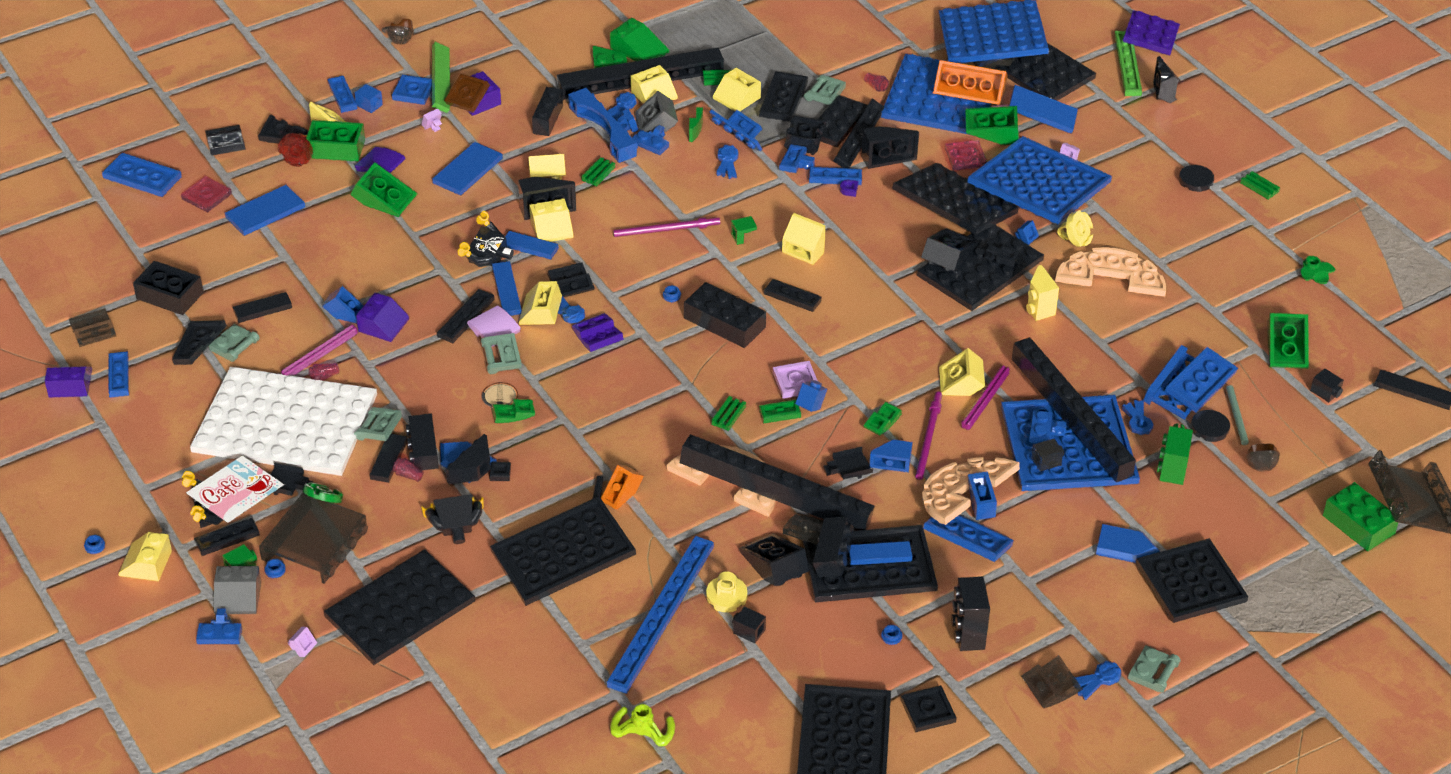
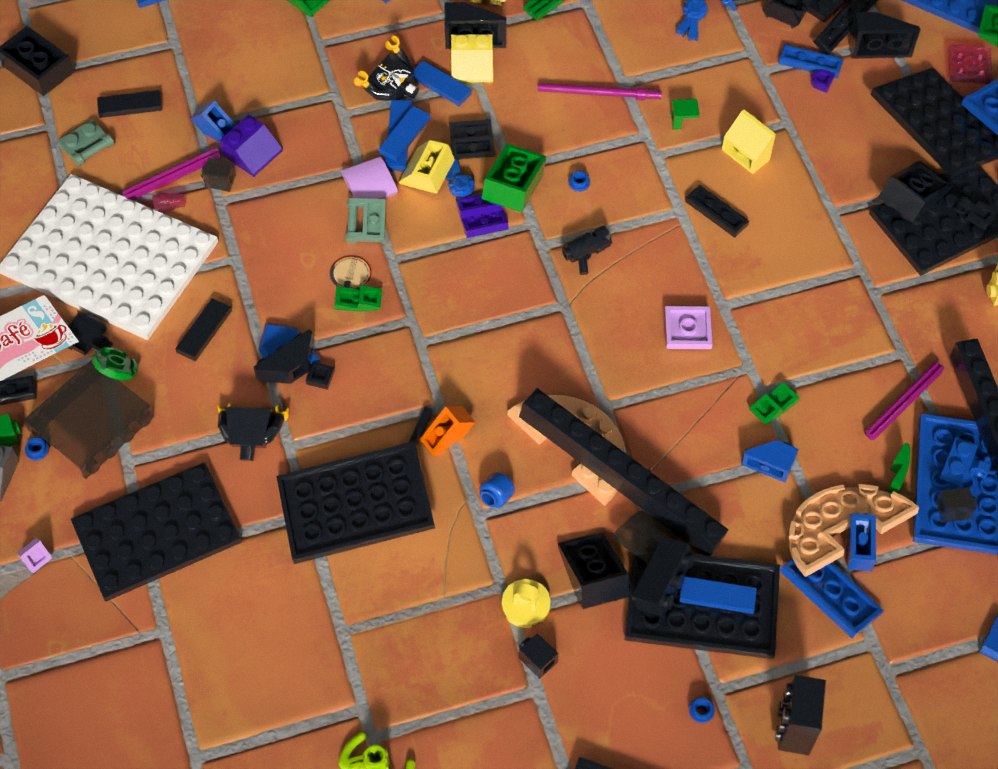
camera: 15 degrees right, 15 degrees up
black wing [172,320,227,365] -> none
sand green plate [354,407,402,441] -> none
clear pink cone [393,457,424,482] -> none
black brick [405,413,439,471] -> none
black tile [437,289,495,343] -> none
blue plate [607,536,714,694] -> none
black brick [684,282,766,348] -> none
green tile [712,396,746,431] -> none
green tile [759,400,801,424] -> none
blue hinge [779,144,815,173] -> none
blue brick [795,380,827,412] -> none
black piece [823,447,873,480] -> none
magenta bar [915,392,942,480] -> none
light yellow slope [939,348,985,396] -> none
none -> clear smoke brick [201,158,236,192]
none -> blue tile [379,106,431,162]
none -> blue head [480,472,515,508]
none -> green brick [482,143,547,212]
none -> black piece [562,225,612,275]
none -> green slope [888,442,910,494]

